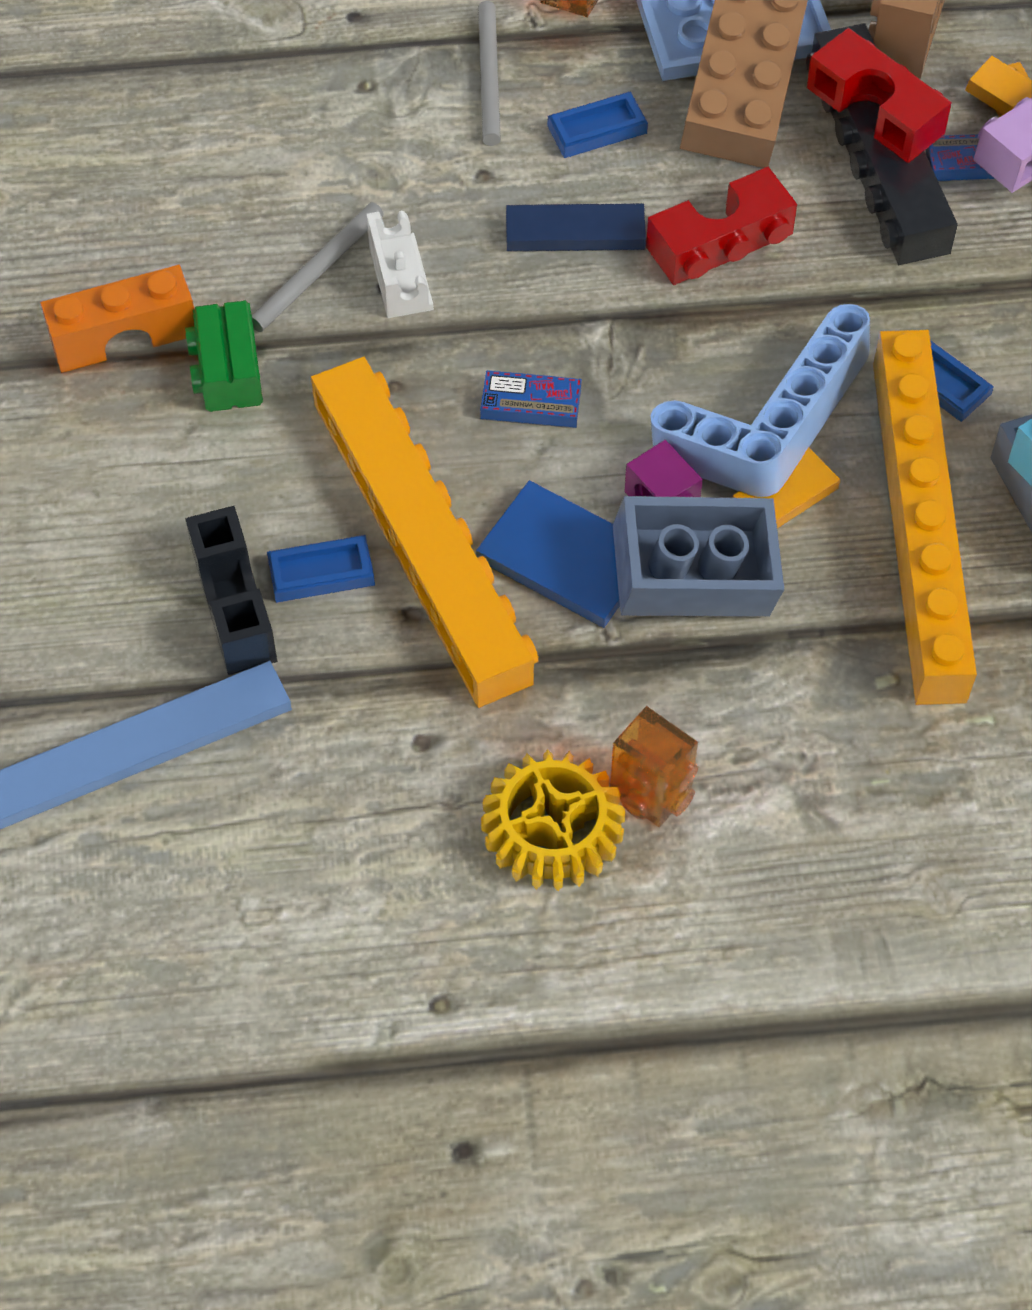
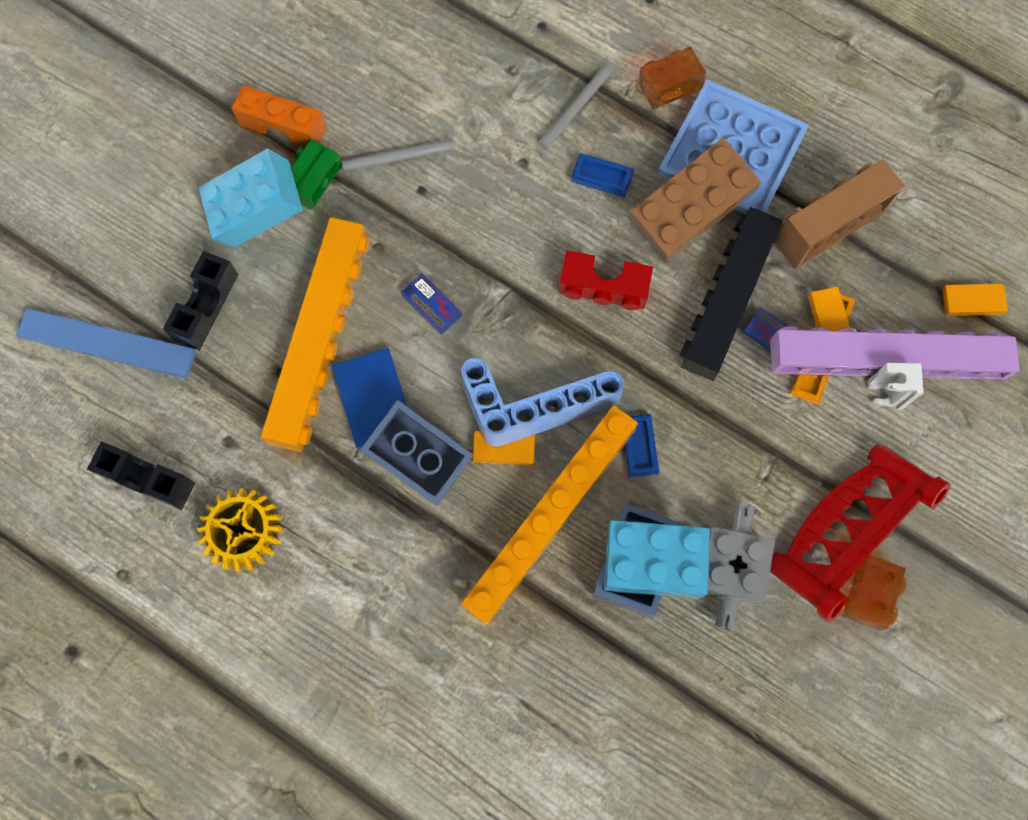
camera: 40 degrees right, 15 degrees up
blue tile [267,535,375,603] -> none
white hinge [367,211,434,318] -> none
dark blue tile [506,203,646,251] -> none
clear orange brick [610,706,699,828] -> none
magenta brick [624,440,703,497] -> none
red arch [806,28,952,163] -> none
none -> black arch [87,441,195,511]
none -> medium azure brick [199,148,303,247]

